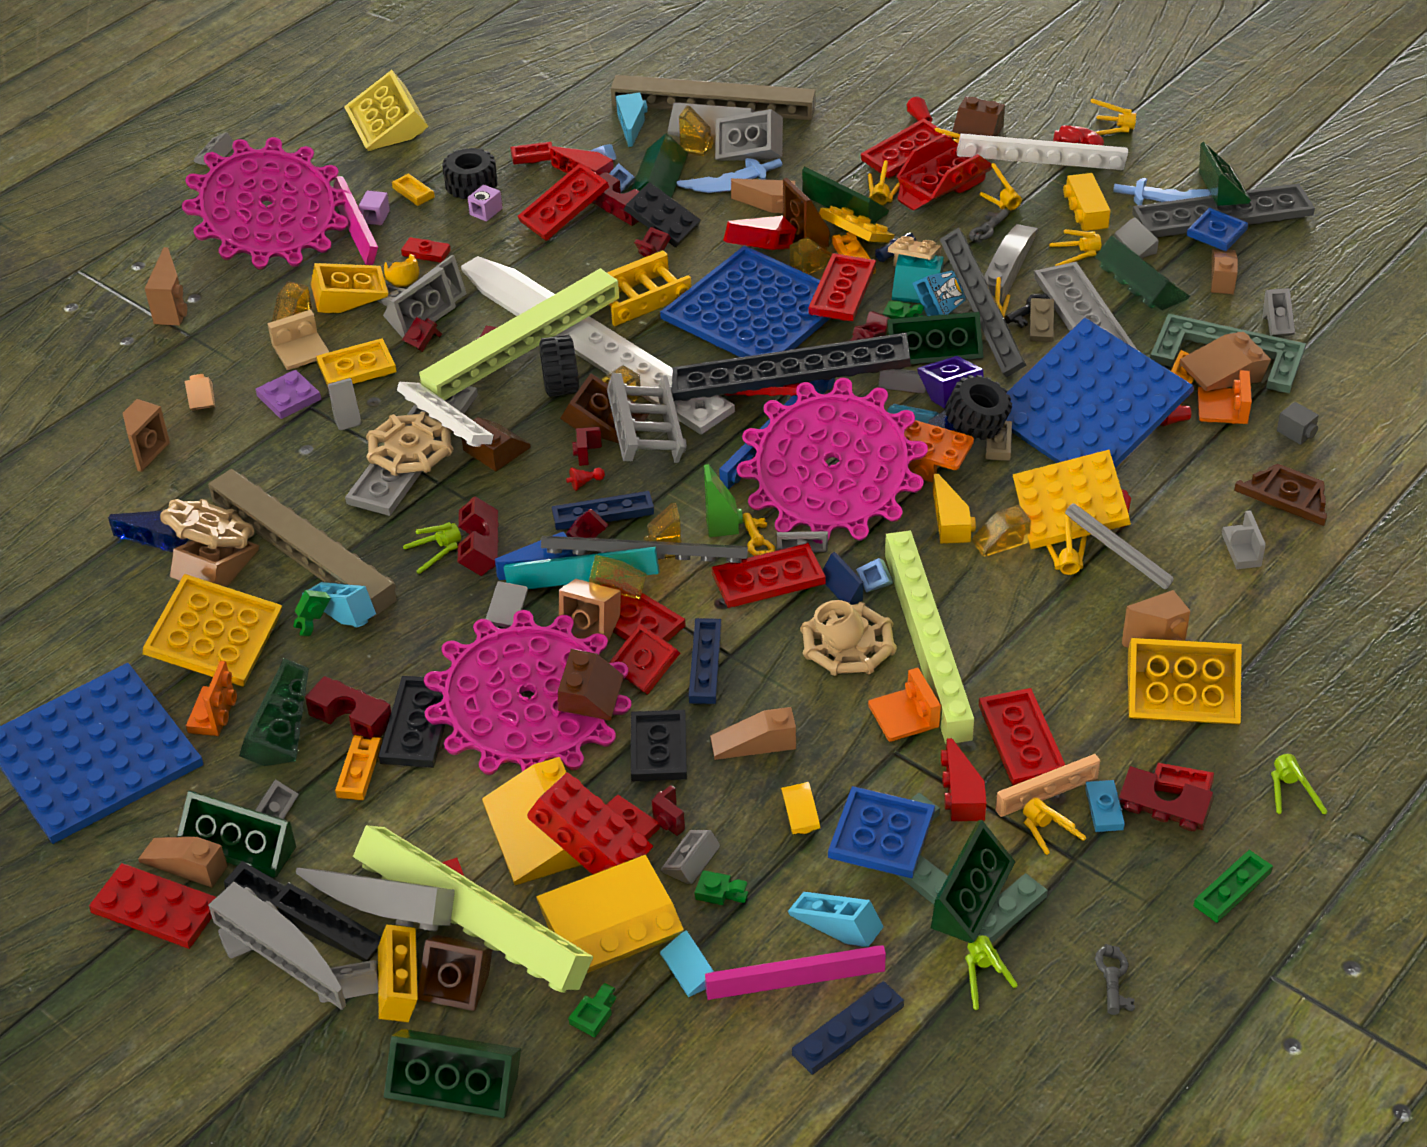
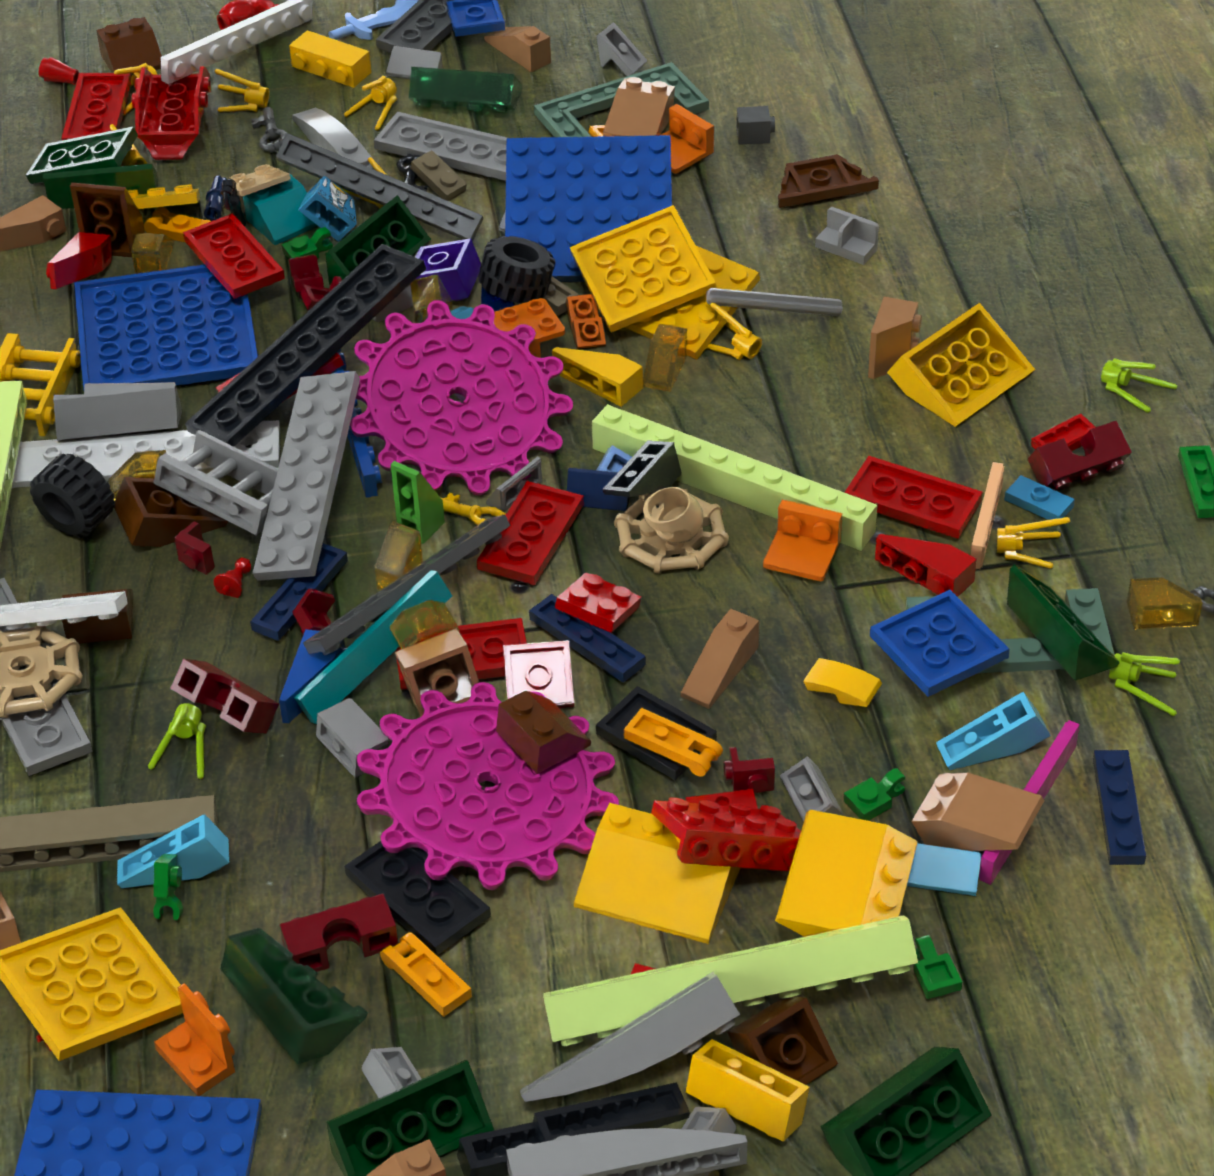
camera: 50 degrees left, 0 degrees up
none -> dark green plate [26,127,138,184]
none -> light grey slope [53,382,182,440]
none -> black piece [221,178,246,226]
none -> light grey plate [252,371,360,581]
none -> clear yellow slope [410,274,452,323]
none -> red plate [555,573,642,633]
none -> orange slope [566,294,606,349]
none -> yellow plate [570,205,717,333]
none -> black slope [603,440,682,497]
none -> light orange plate [624,708,723,777]
none -> medium nougat slope [911,773,1044,851]
none -> clear yellow slope [1127,577,1203,629]

